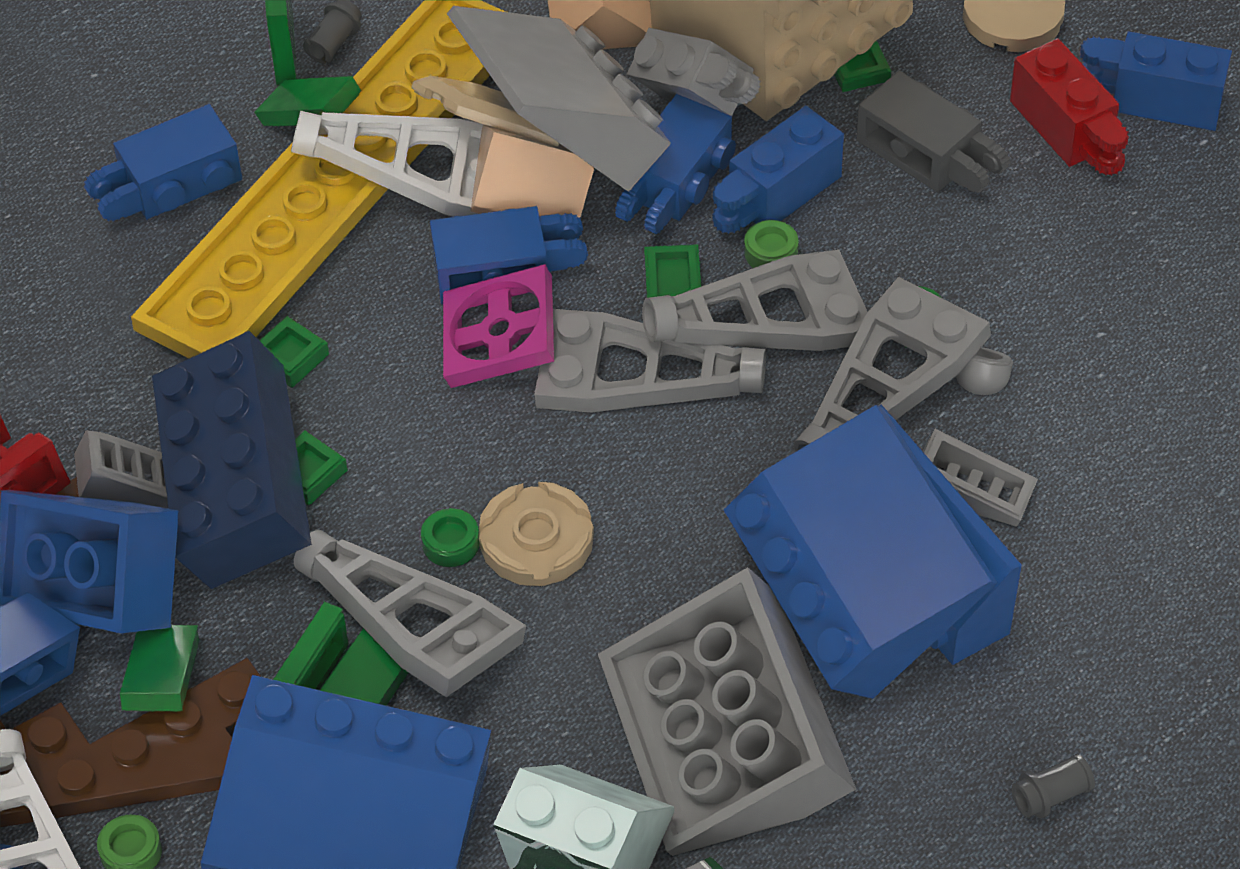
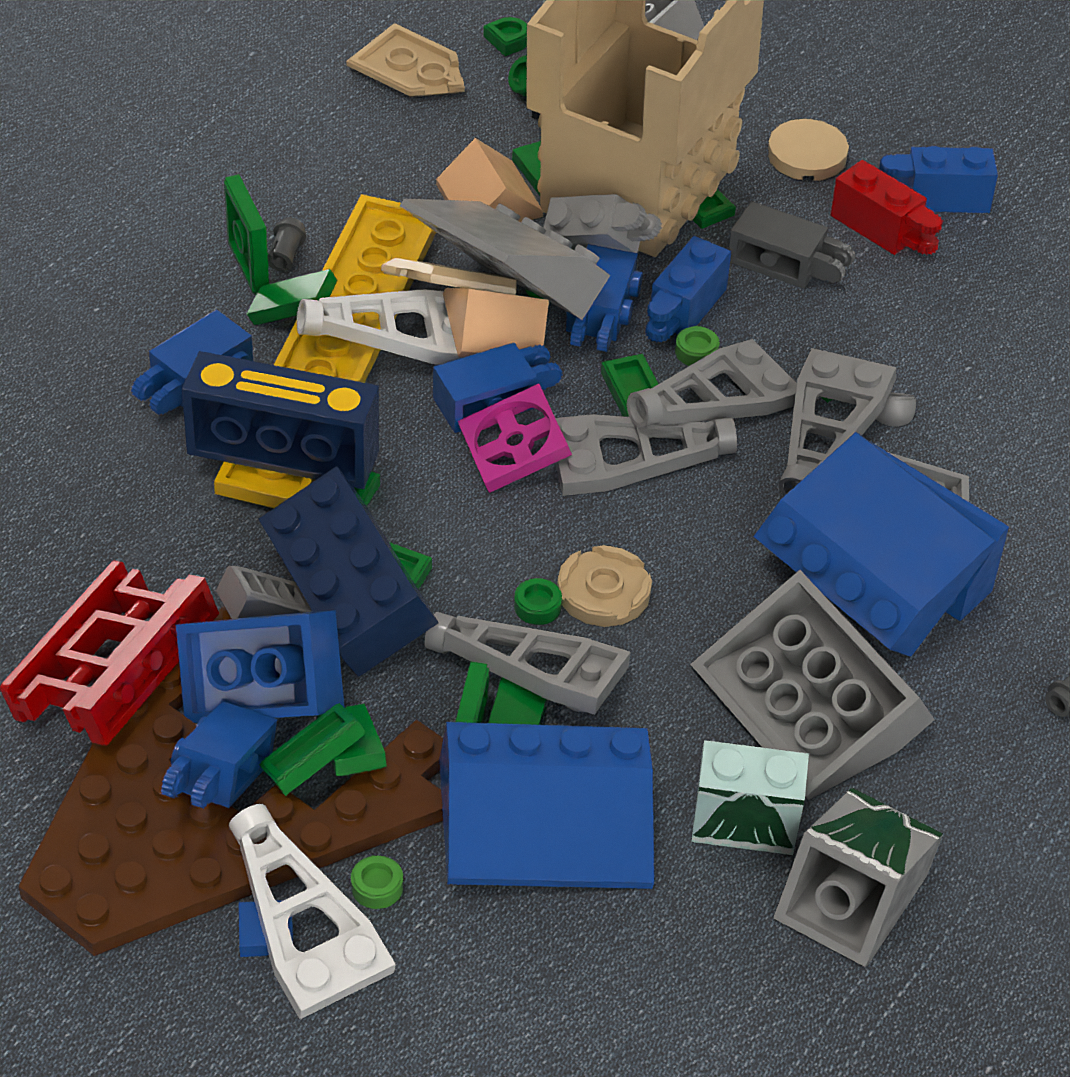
camera: 20 degrees left, 5 degrees down
none -> dark blue brick [182,351,379,489]
none -> green tile [259,703,367,796]

